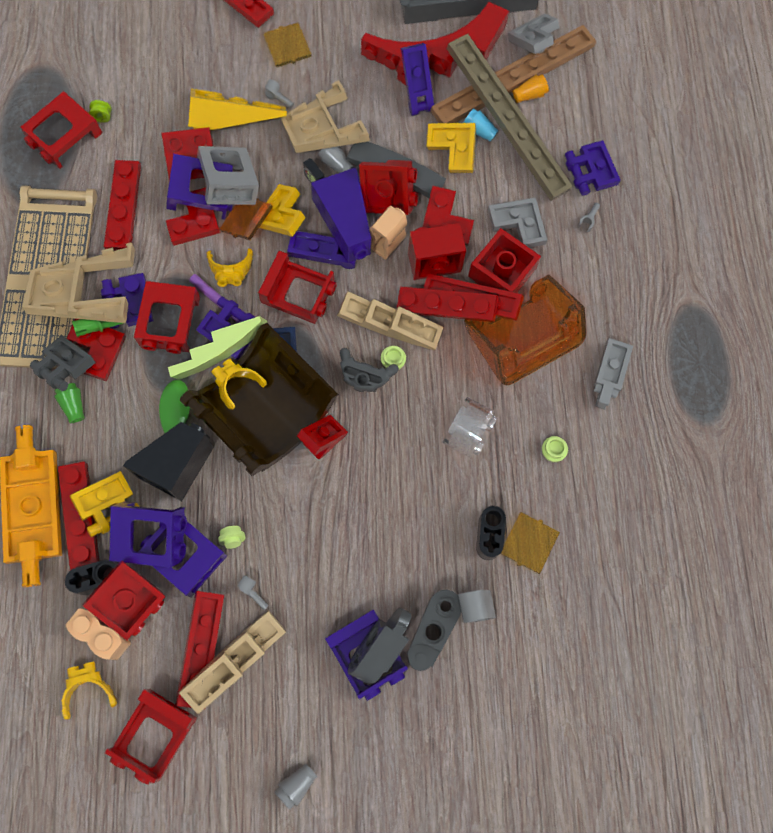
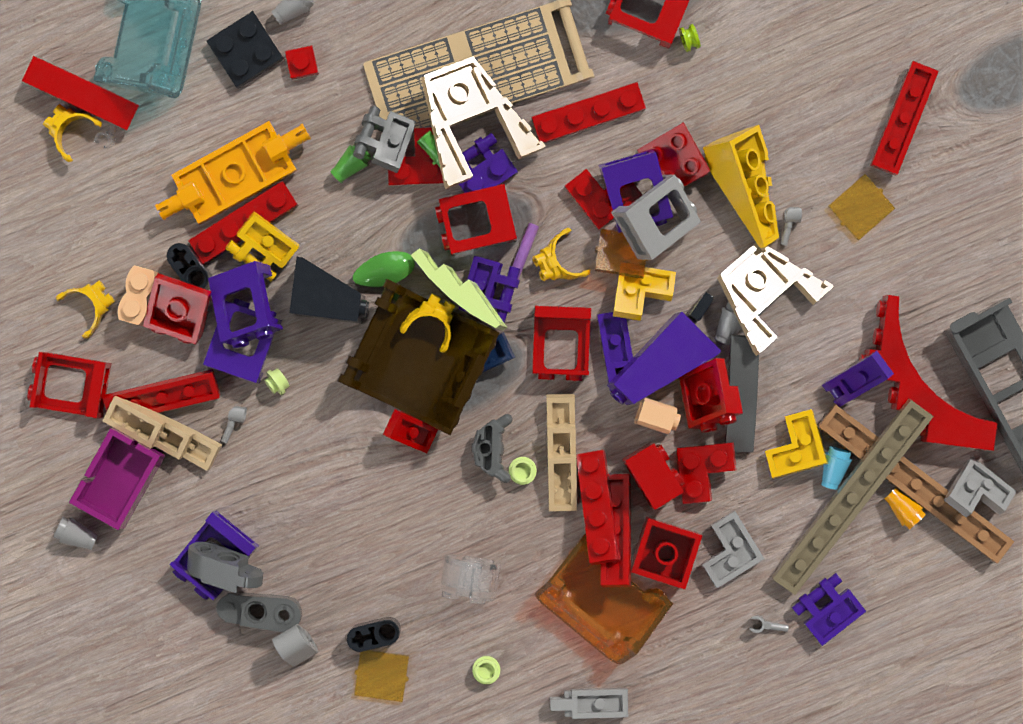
camera: 75 degrees right, 15 degrees up
none -> magenta piece [69,428,166,530]

